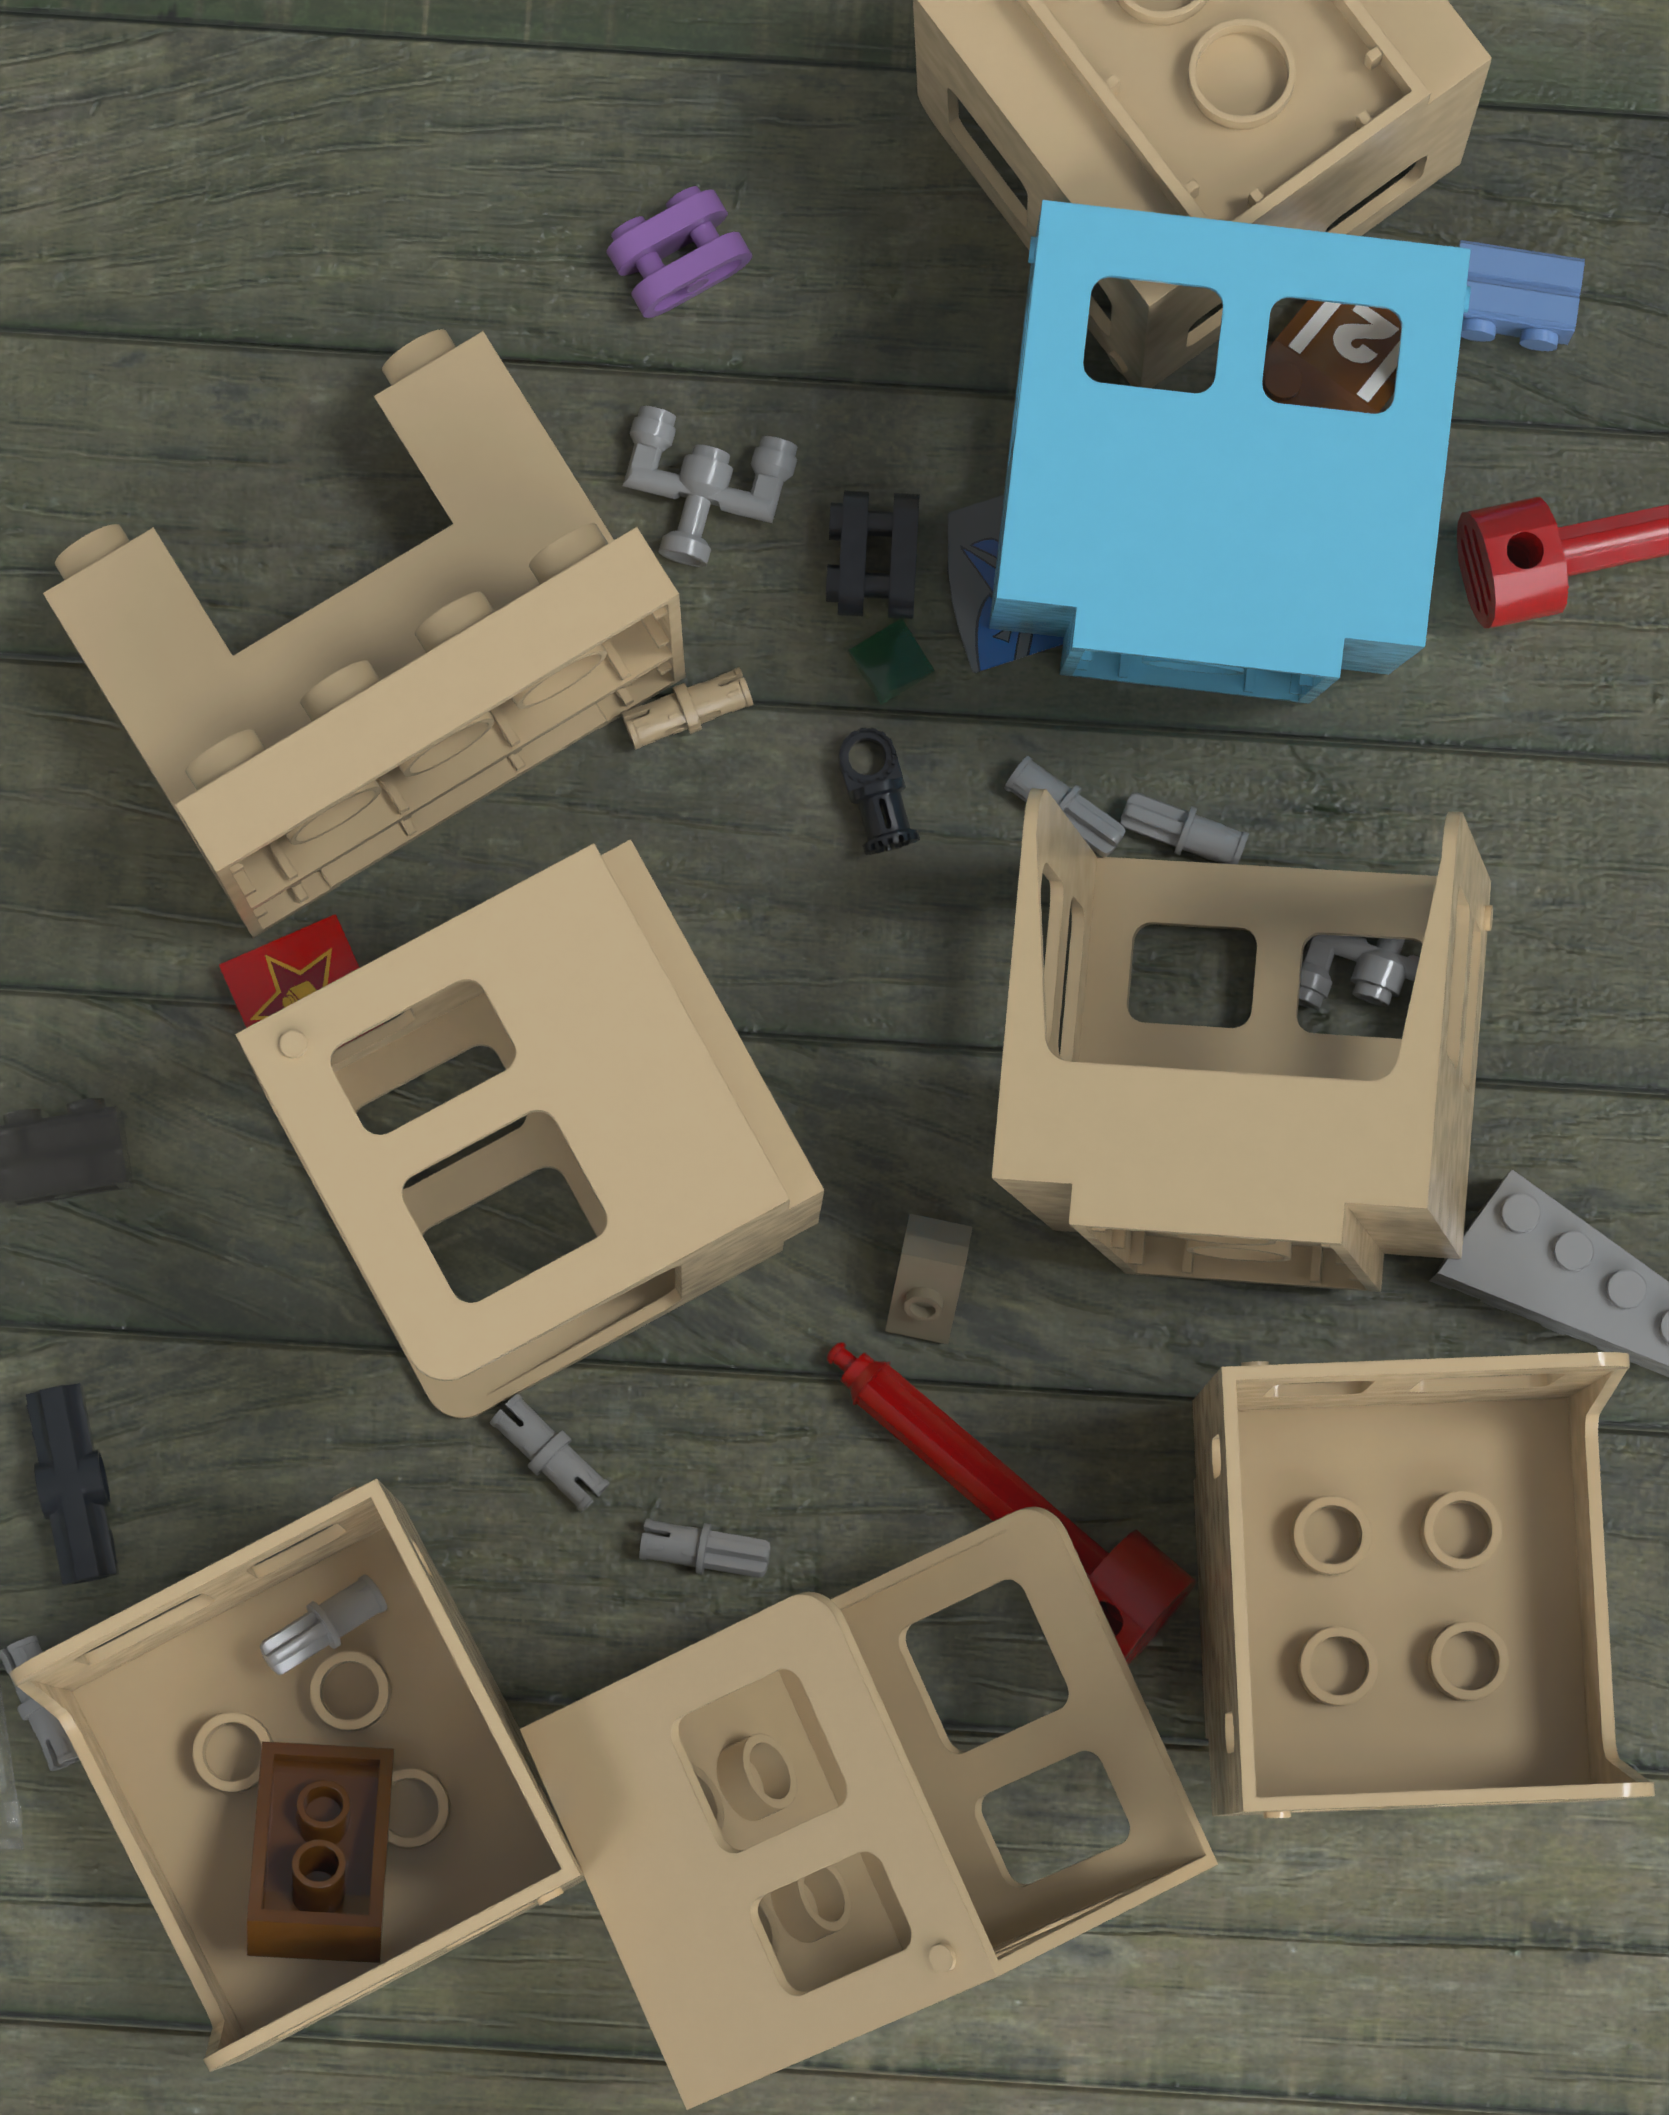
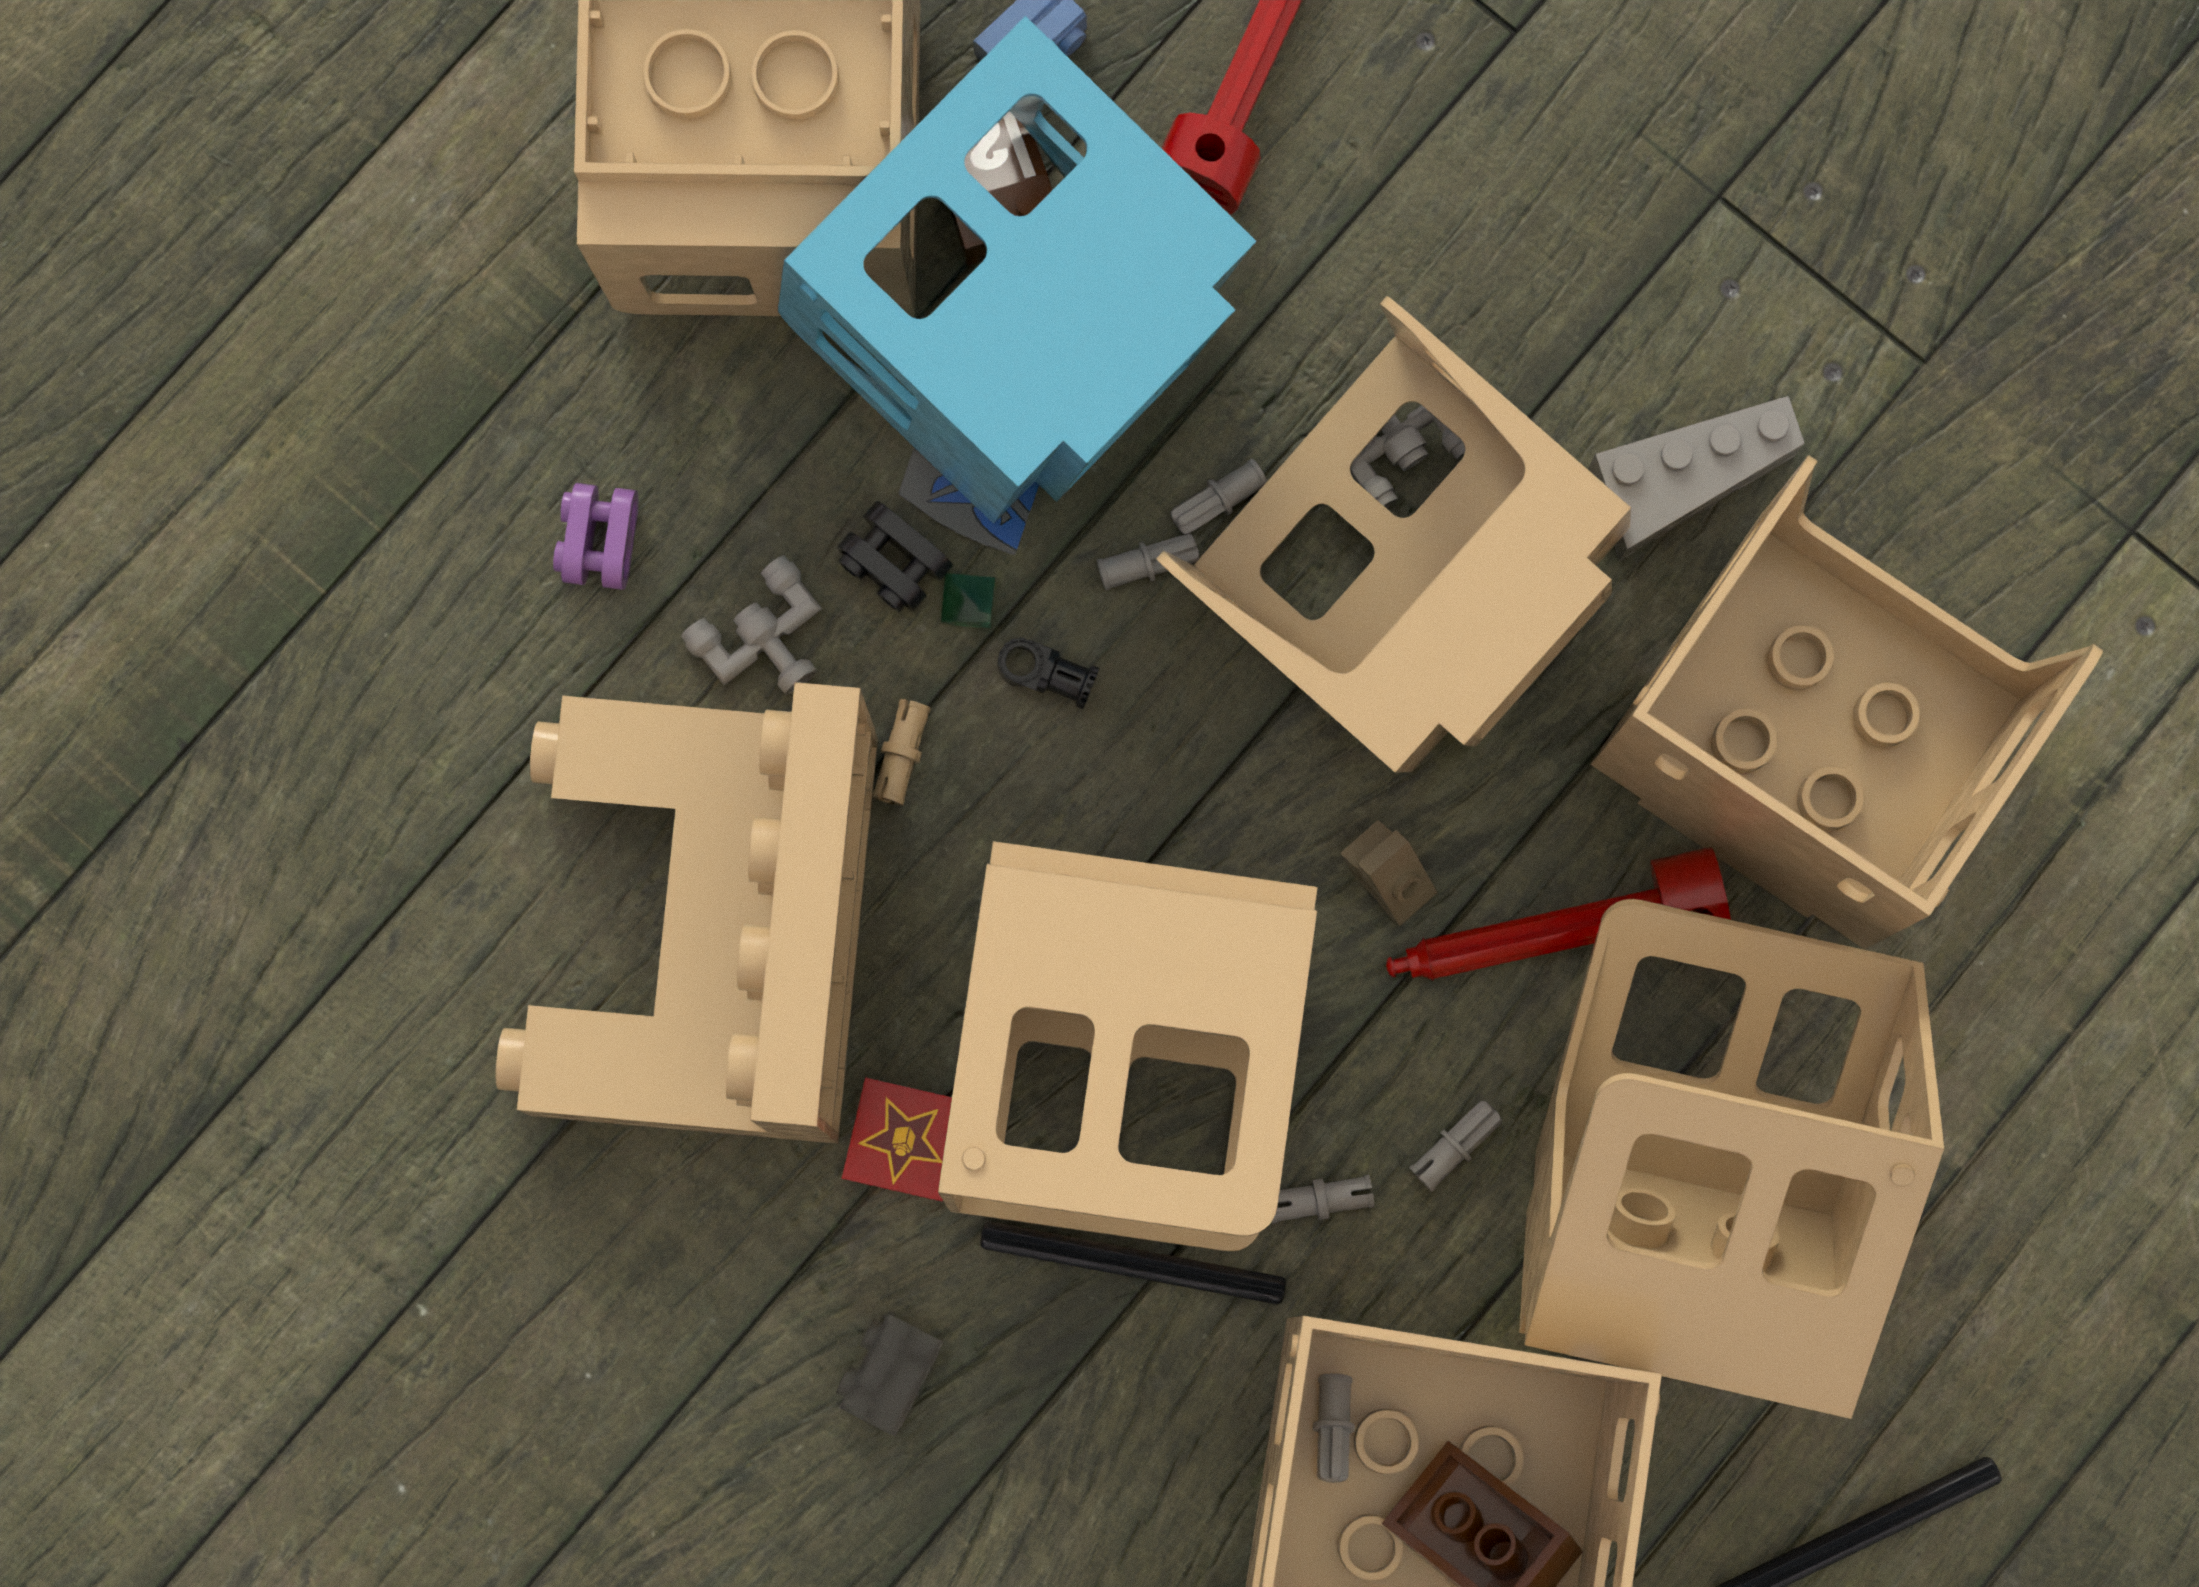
camera: 50 degrees left, 0 degrees up
black piece [26,1383,119,1586] -> none
none -> black axle [980,1221,1286,1304]

